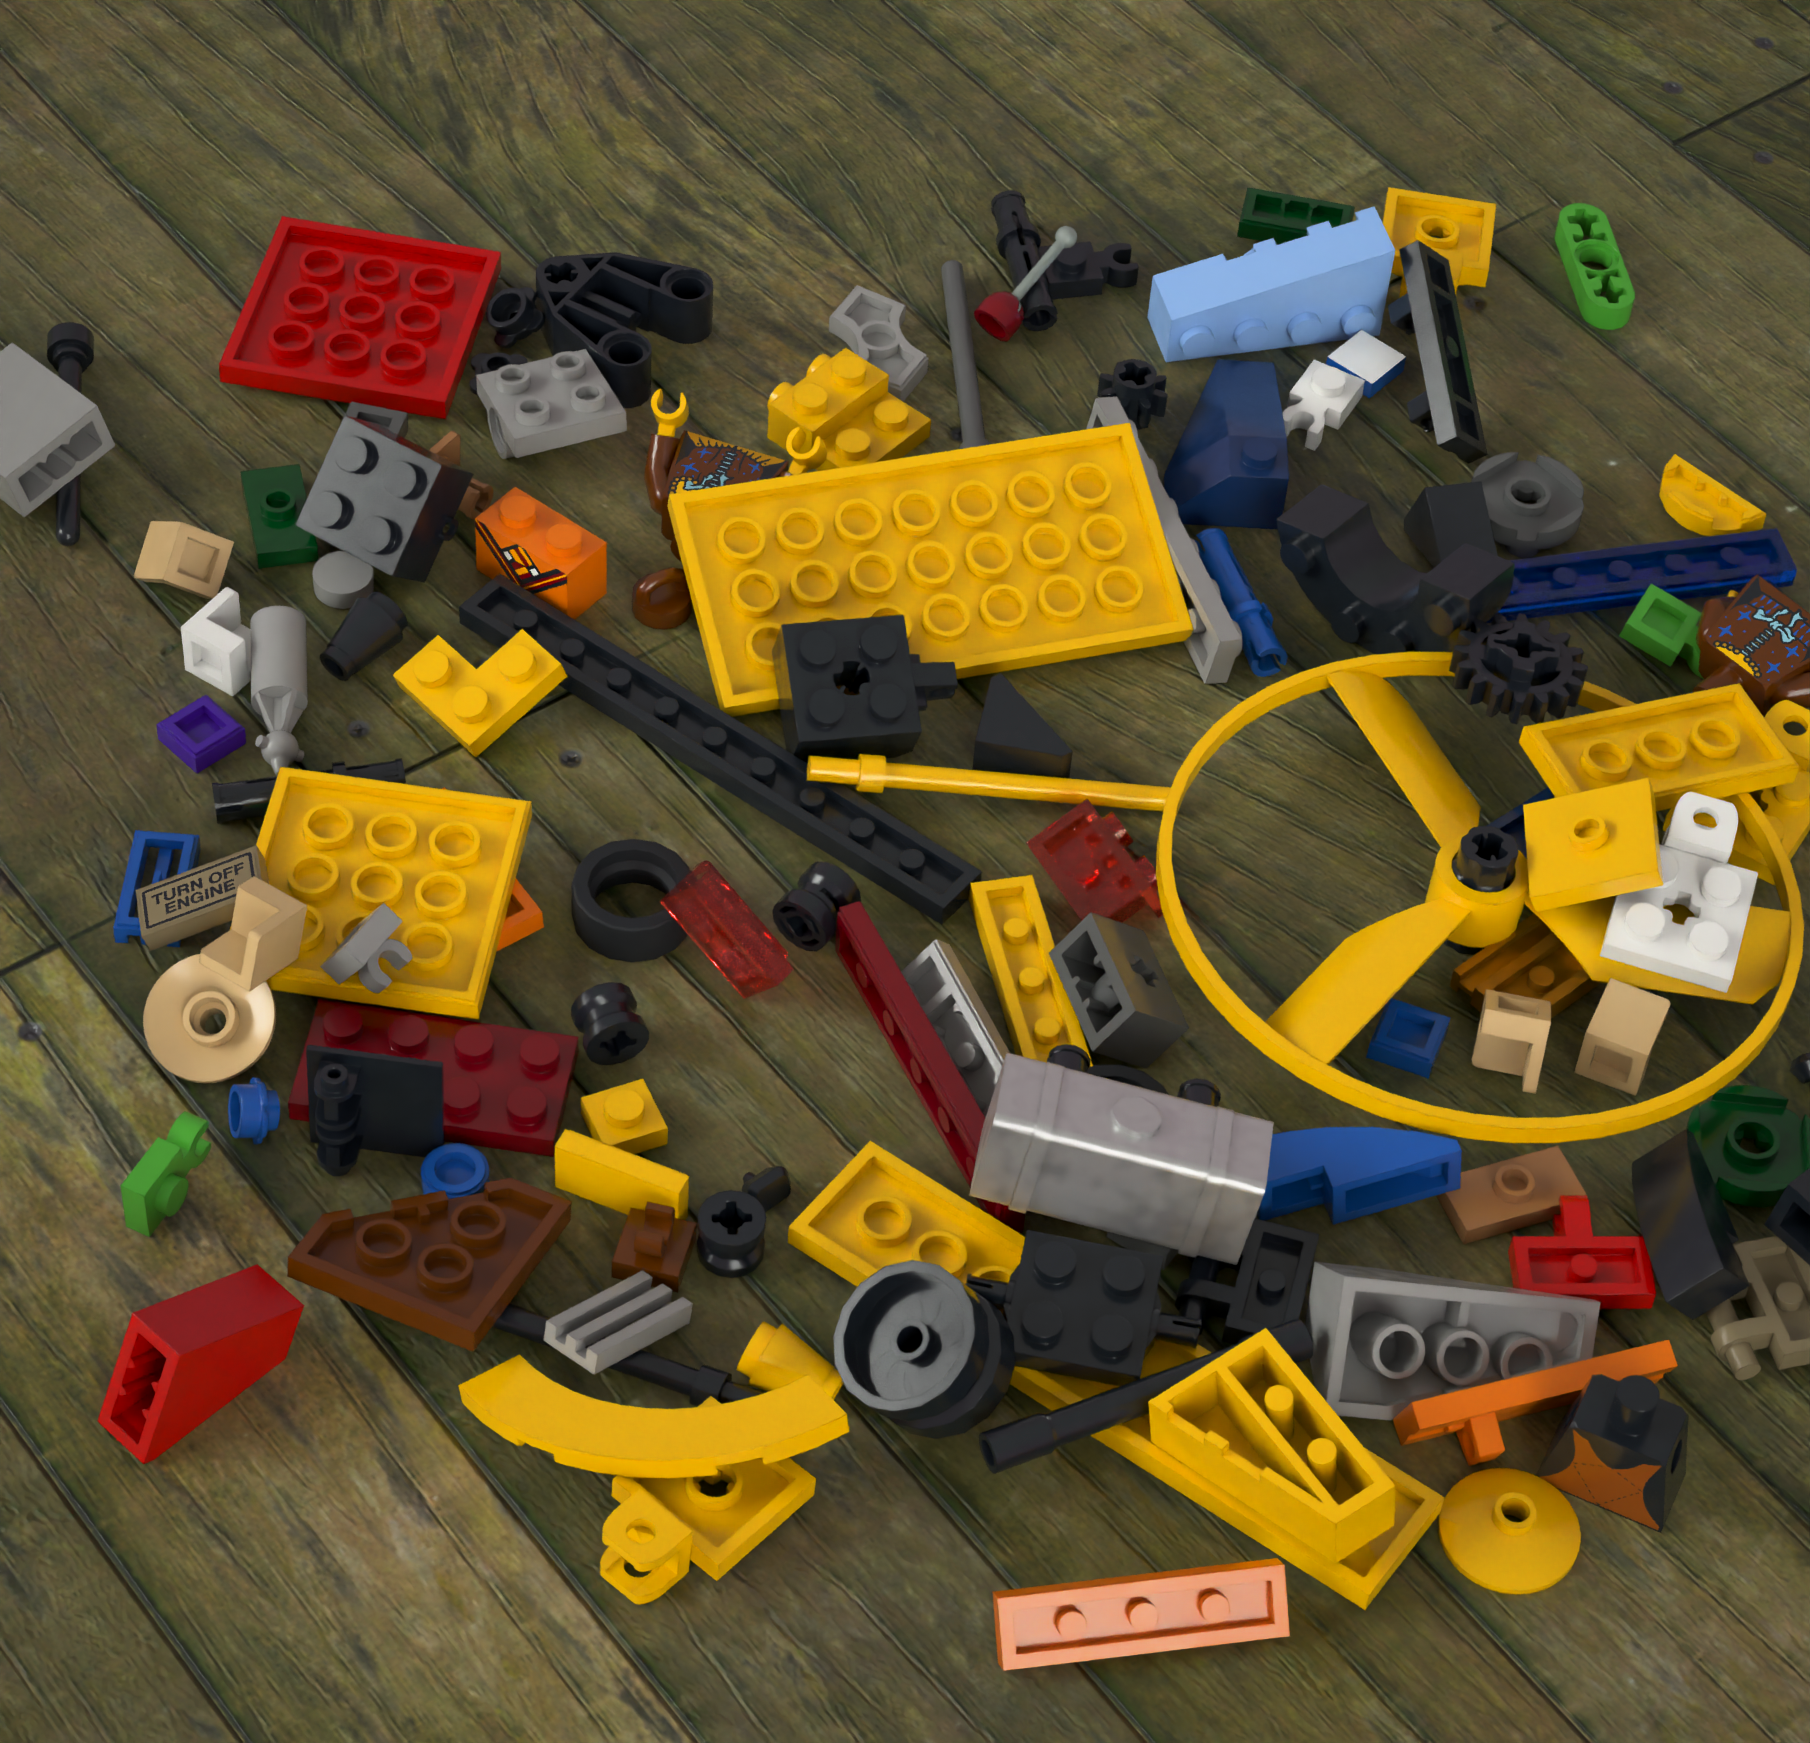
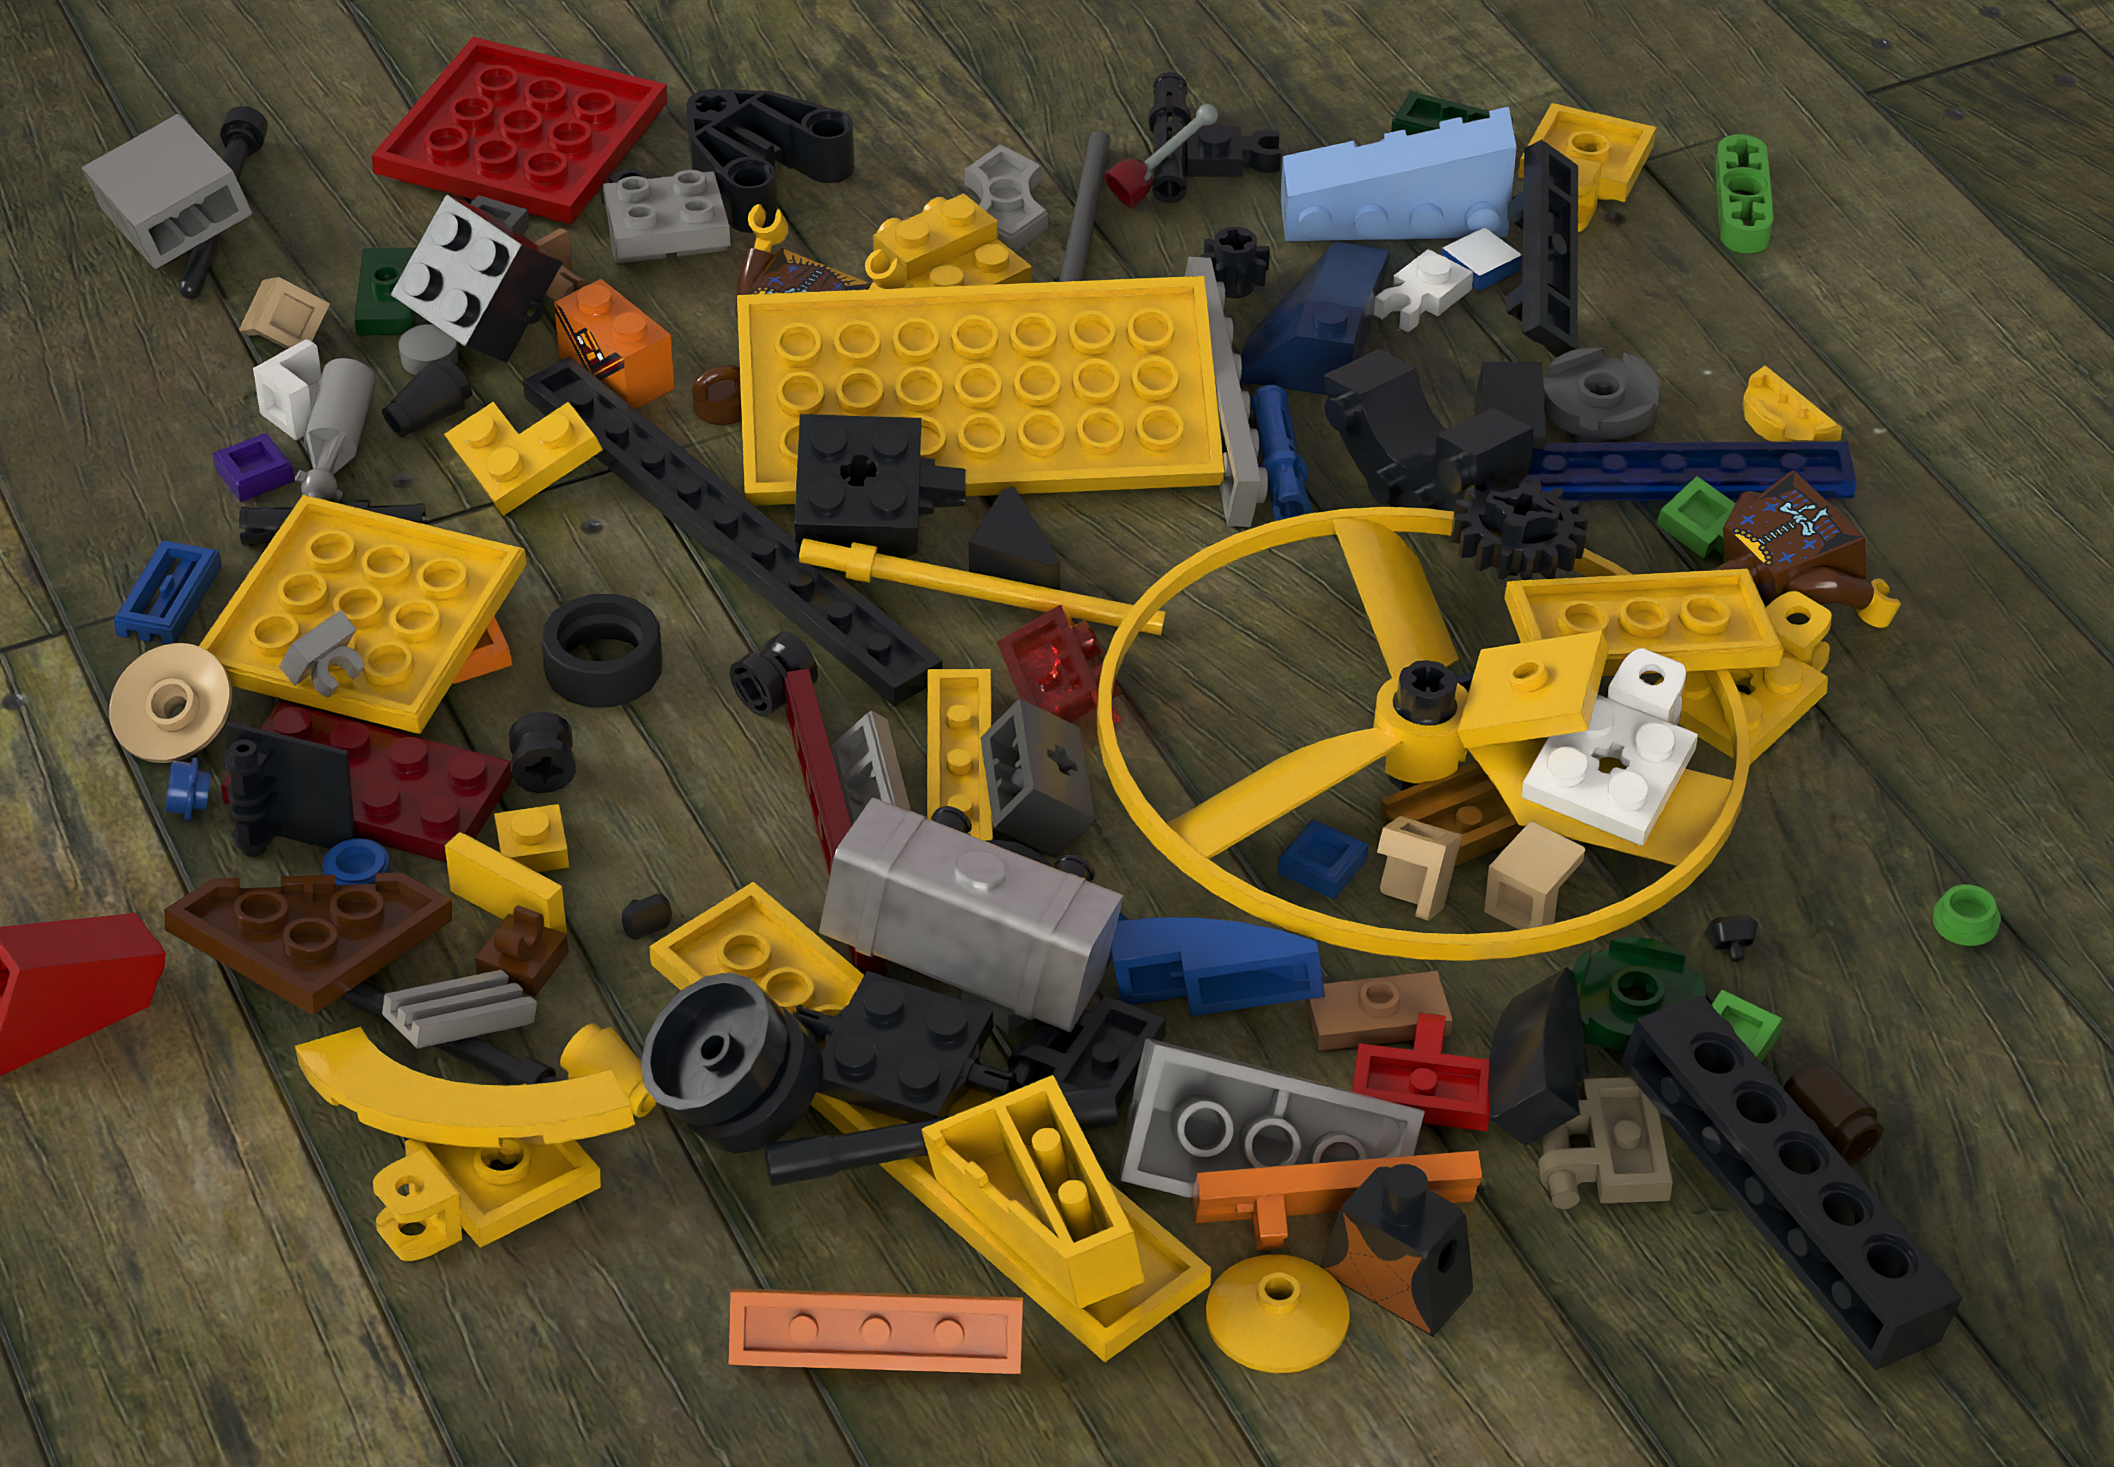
camera: 15 degrees right, 5 degrees down
bright green plate [120,1111,211,1237] -> none
dark tan tile [135,845,269,951] -> none
tan panel [199,876,307,992] -> none
black plate [486,287,545,349] -> none
clear red bracket [659,860,794,999] -> none
black wheel [697,1190,766,1278] -> none

